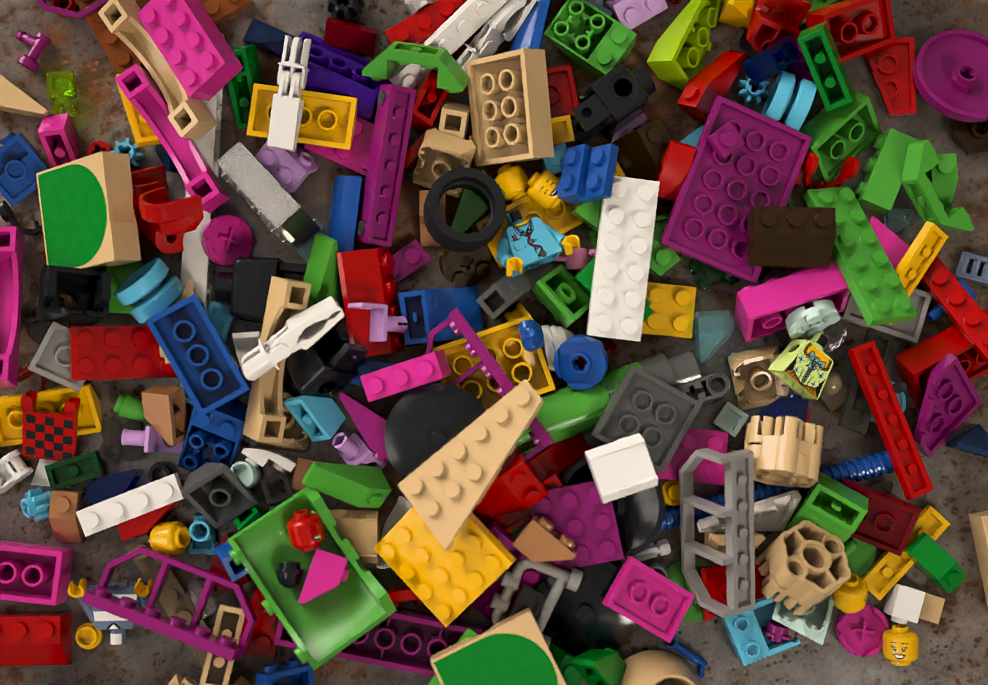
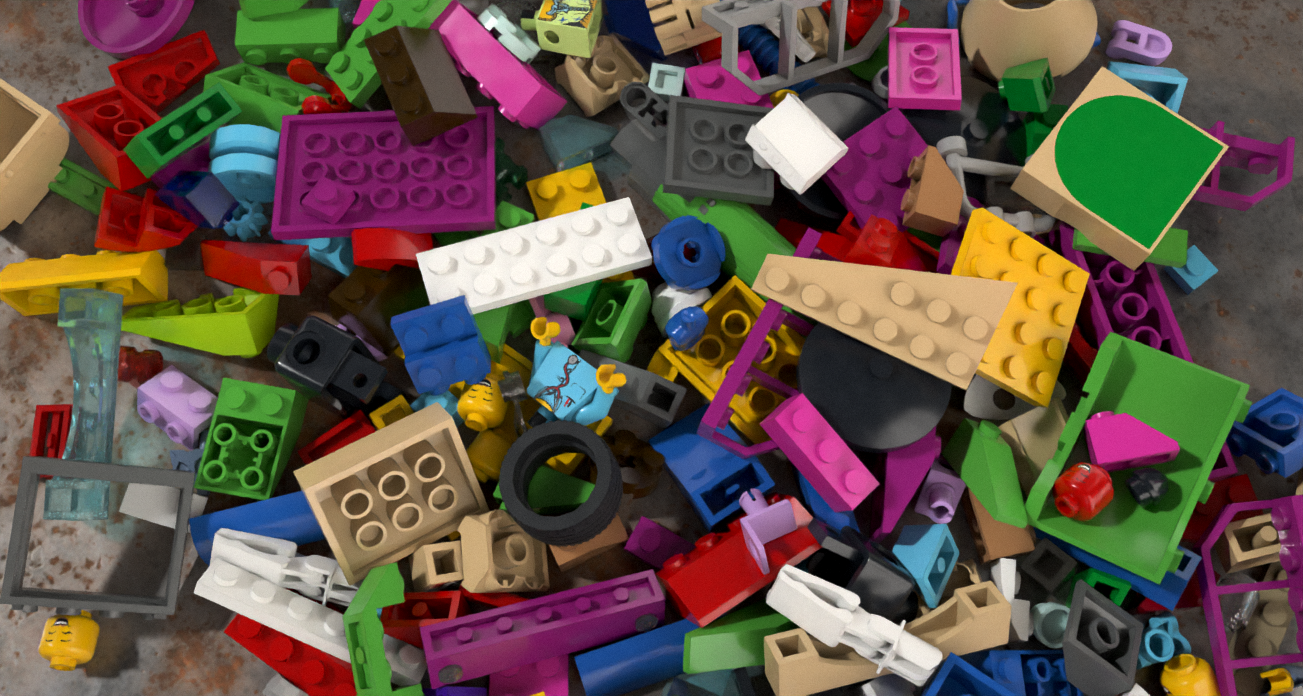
camera: 115 degrees left, 15 degrees down
none -> clear smoke plate [498,370,528,437]

